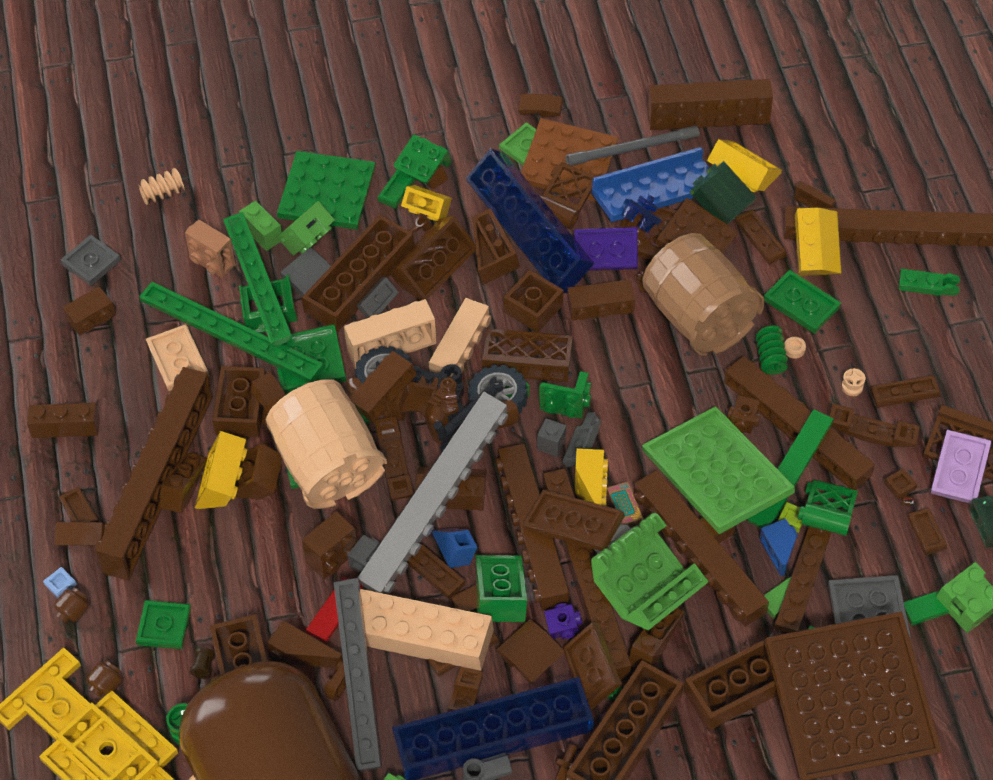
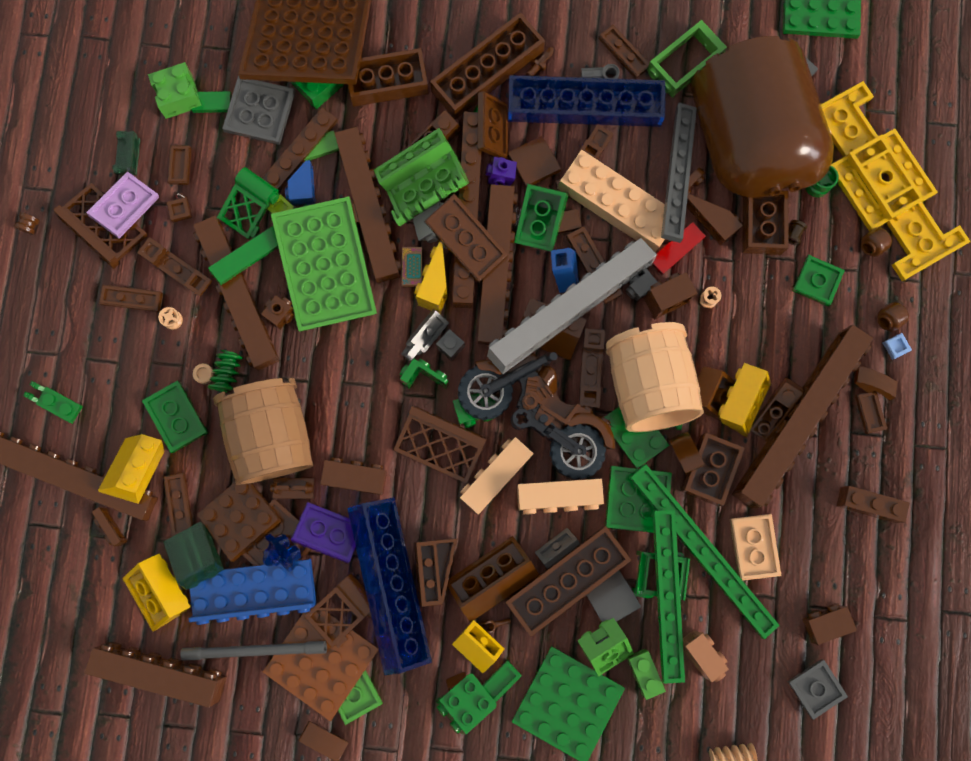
camera: 165 degrees left, 25 degrees up
reddish brown brick [350,351,417,423] -> none
reddish brown brick [503,270,564,333] -> none
none -> light nougat bush [700,287,721,308]

